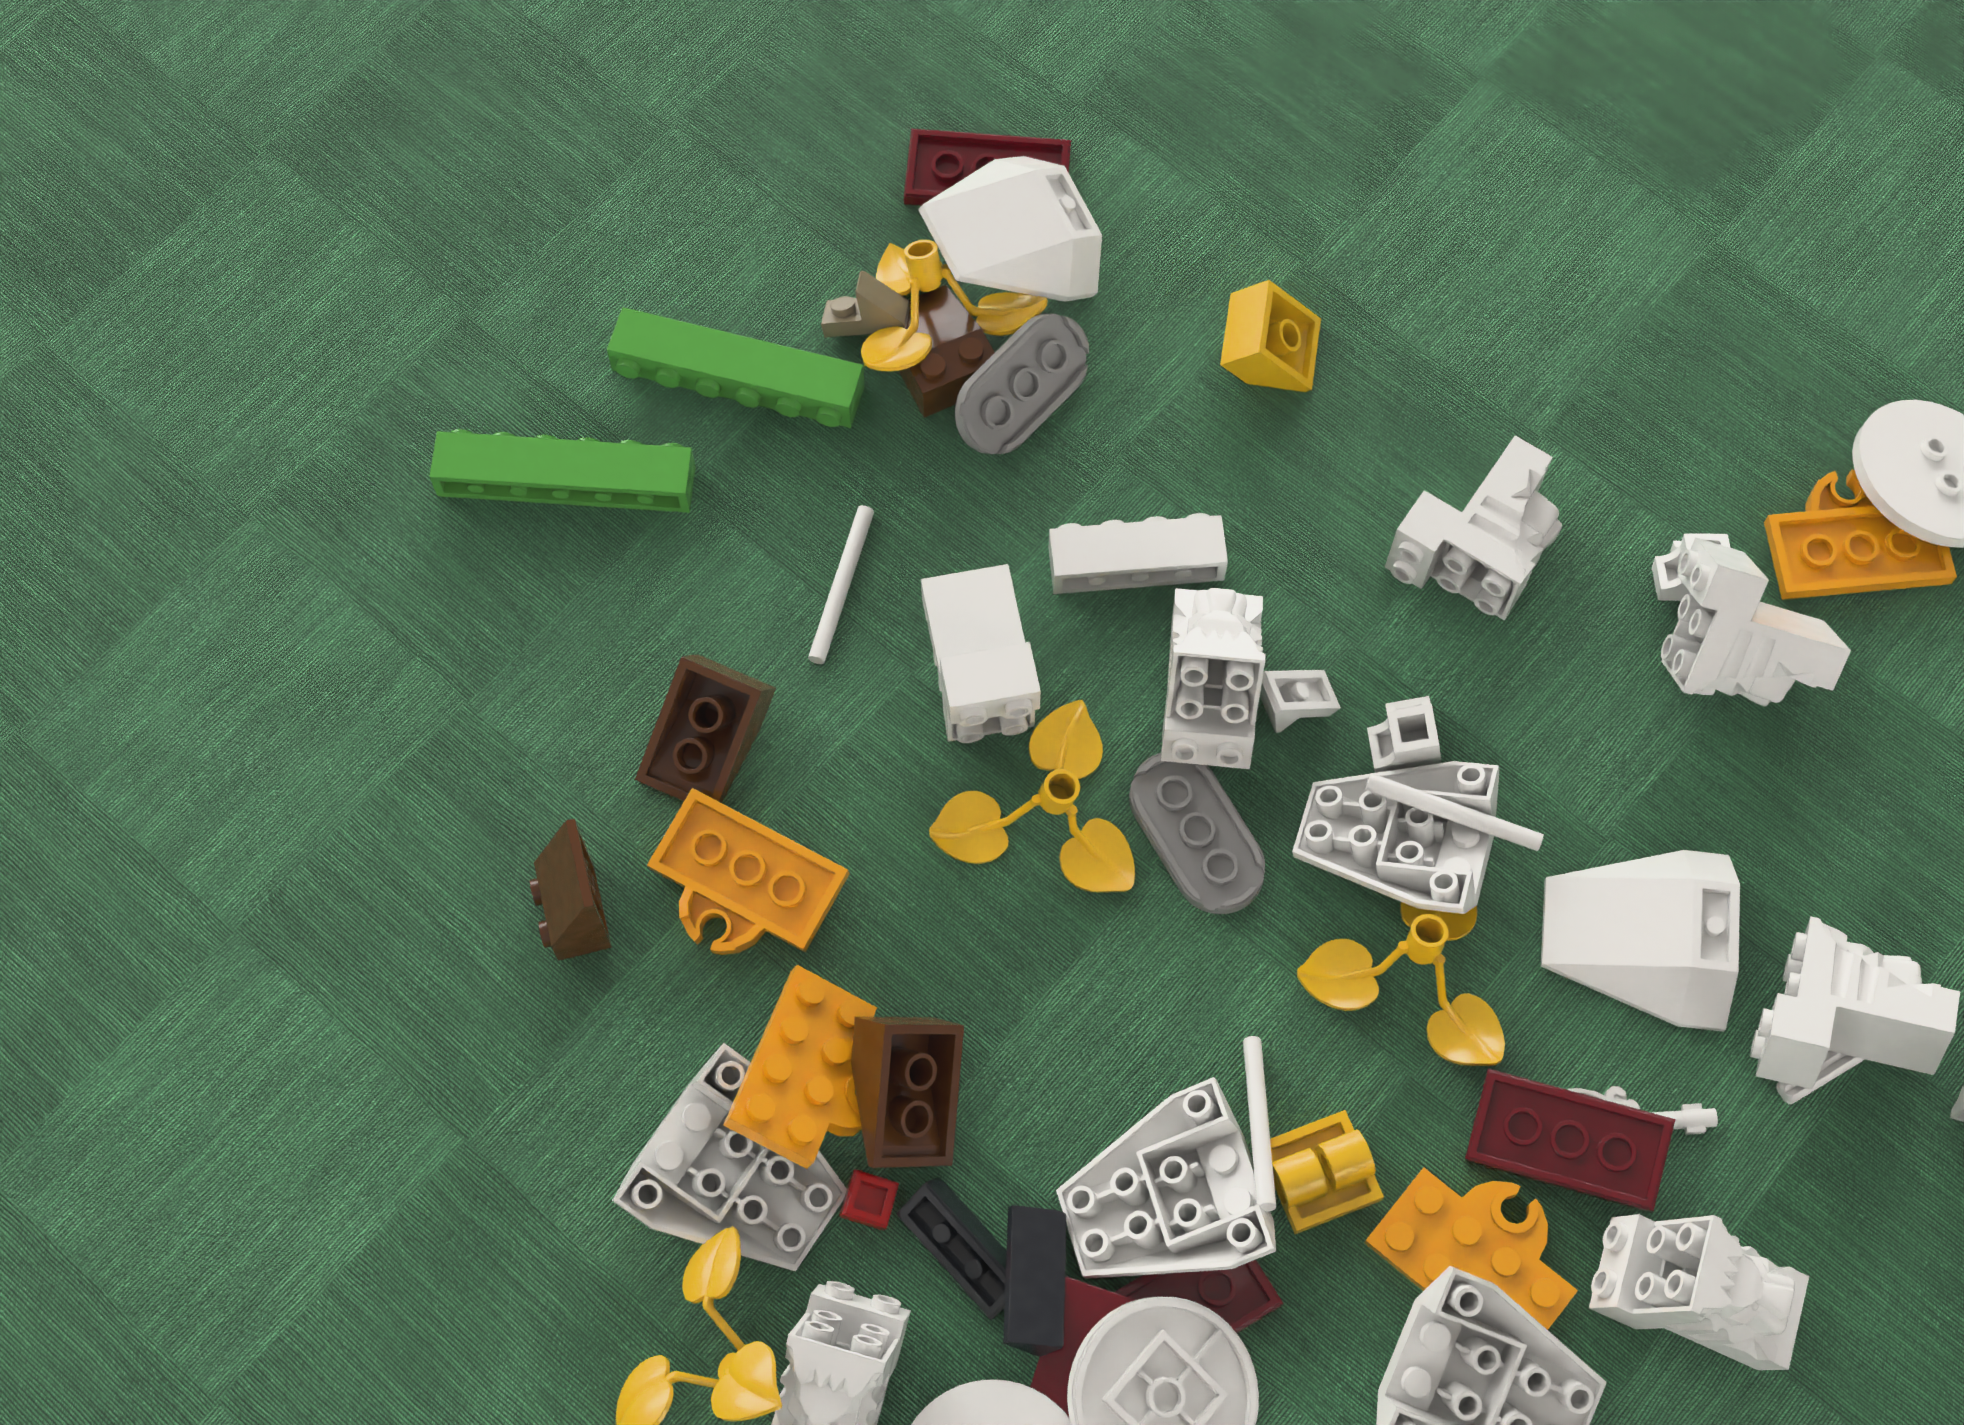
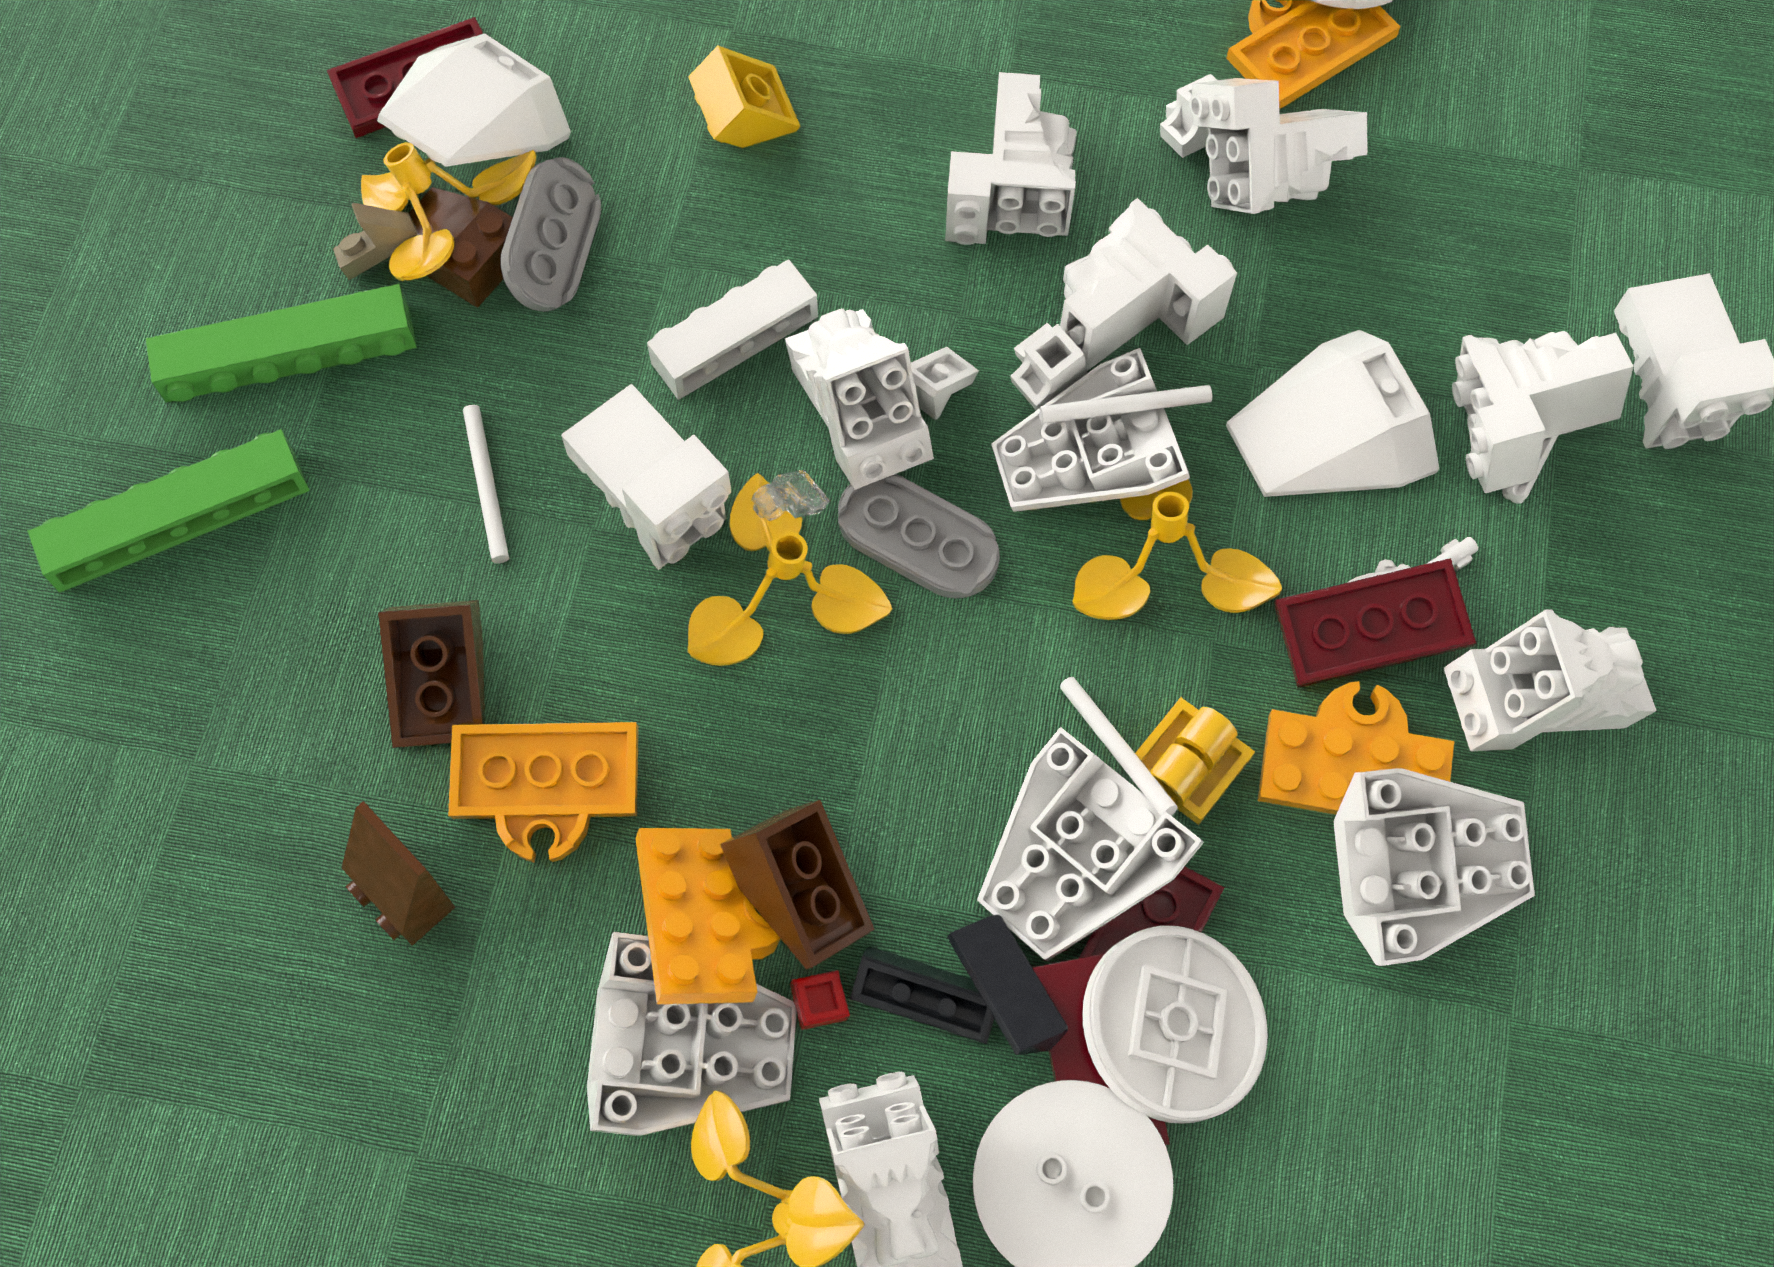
camera: 30 degrees left, 0 degrees up
none -> clear plate [751,470,830,521]
none -> white brick [1060,198,1237,371]

